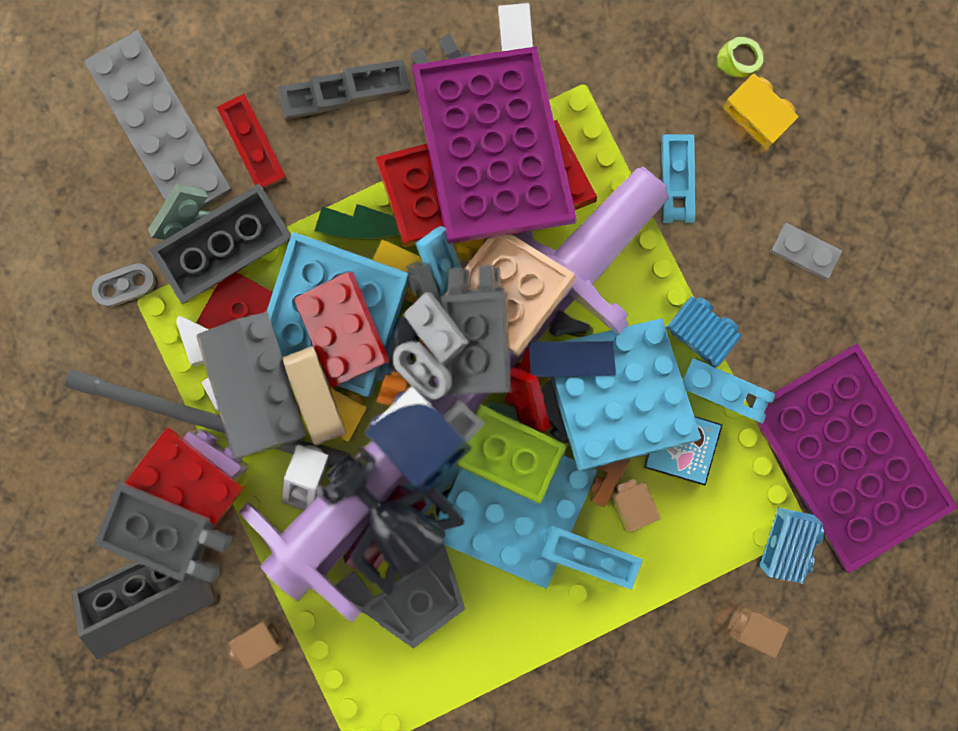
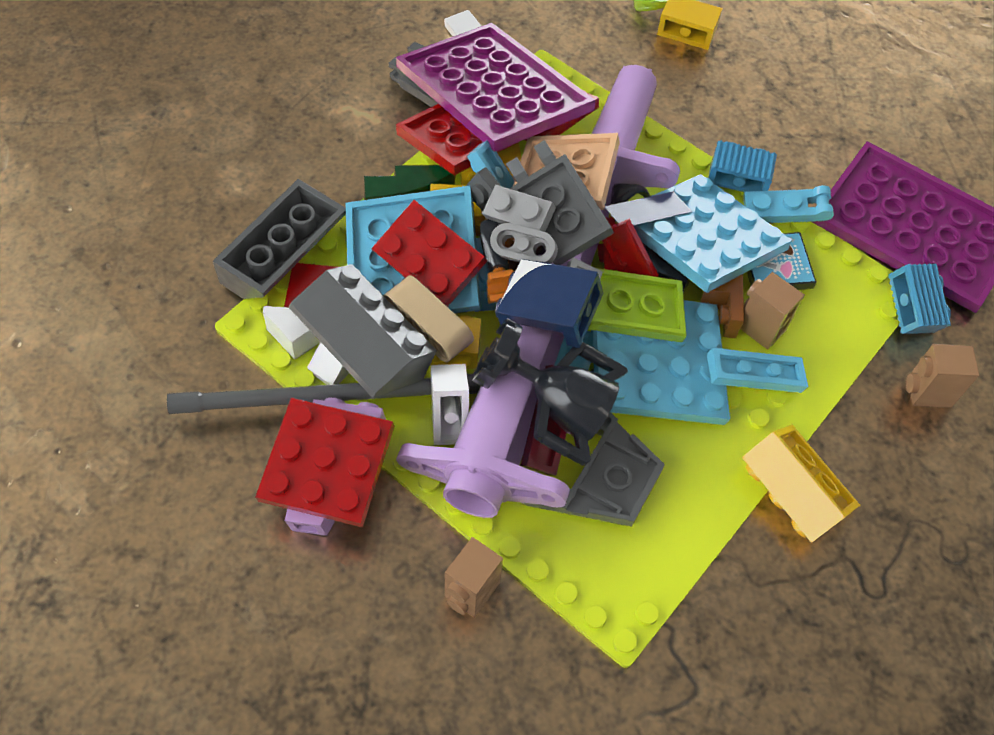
camera: 25 degrees left, 25 degrees down
dark grey slope [71,562,214,660] -> none
light grey plate [84,30,233,209] -> none
light grey plate [92,263,156,307] -> none
dark grey tile [94,483,233,583] -> none
sand green plate [148,184,211,240] -> none
red plate [216,93,287,190] -> none
dark grey slope [277,60,411,120] -> none
medium azure plate [661,134,695,223] -> none
light grey plate [770,223,842,280] -> none
none -> yellow slope [742,425,860,543]

